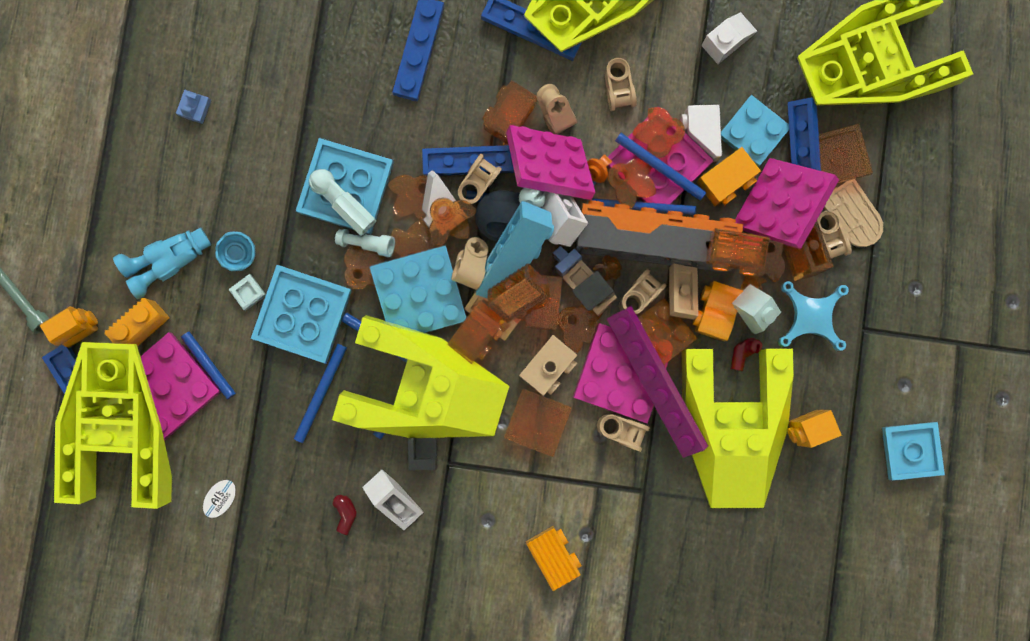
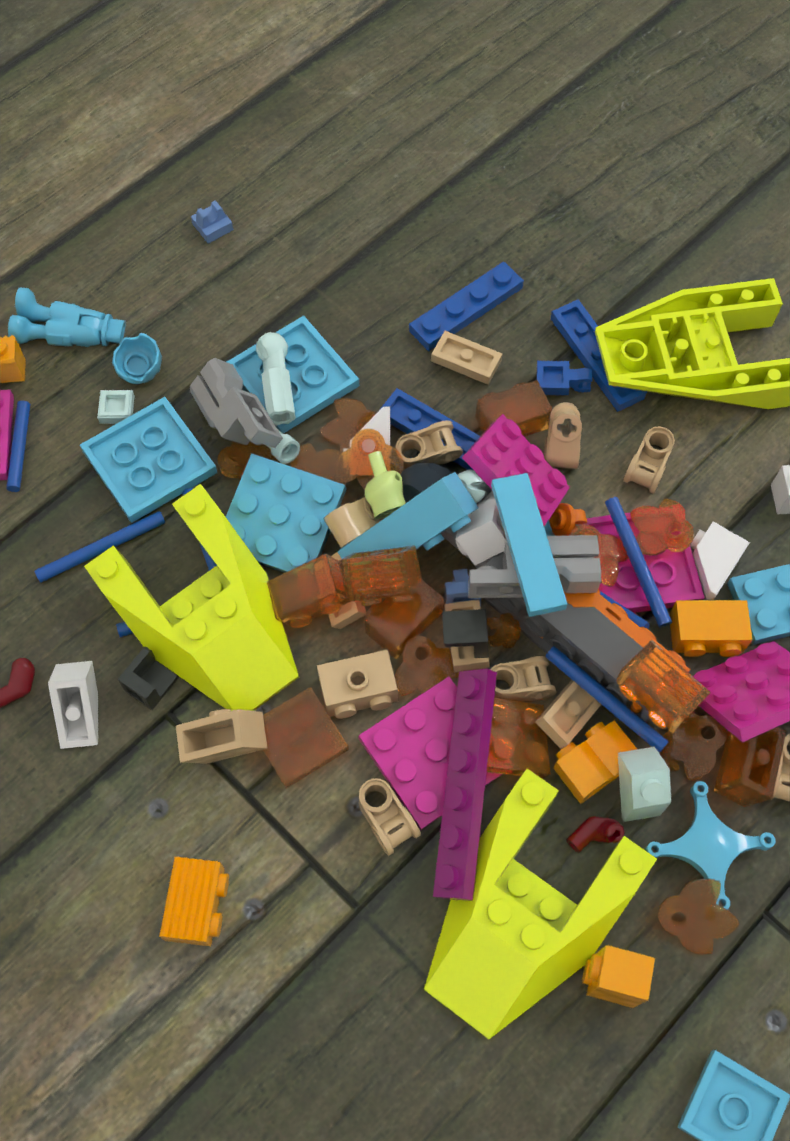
camera: 35 degrees right, 20 degrees down
none -> tan brick [176,709,268,764]
none -> light grey plate [190,358,283,448]
none -> yellowish green piece [365,451,406,519]
none -> tan plate [431,331,502,385]
none -> light grey plate [468,535,601,598]
none -> medium azure tile [491,473,568,617]
none -> blue plate [536,361,592,395]
none -> blue bar [545,646,669,753]
none -> clear orange plate [658,879,739,954]

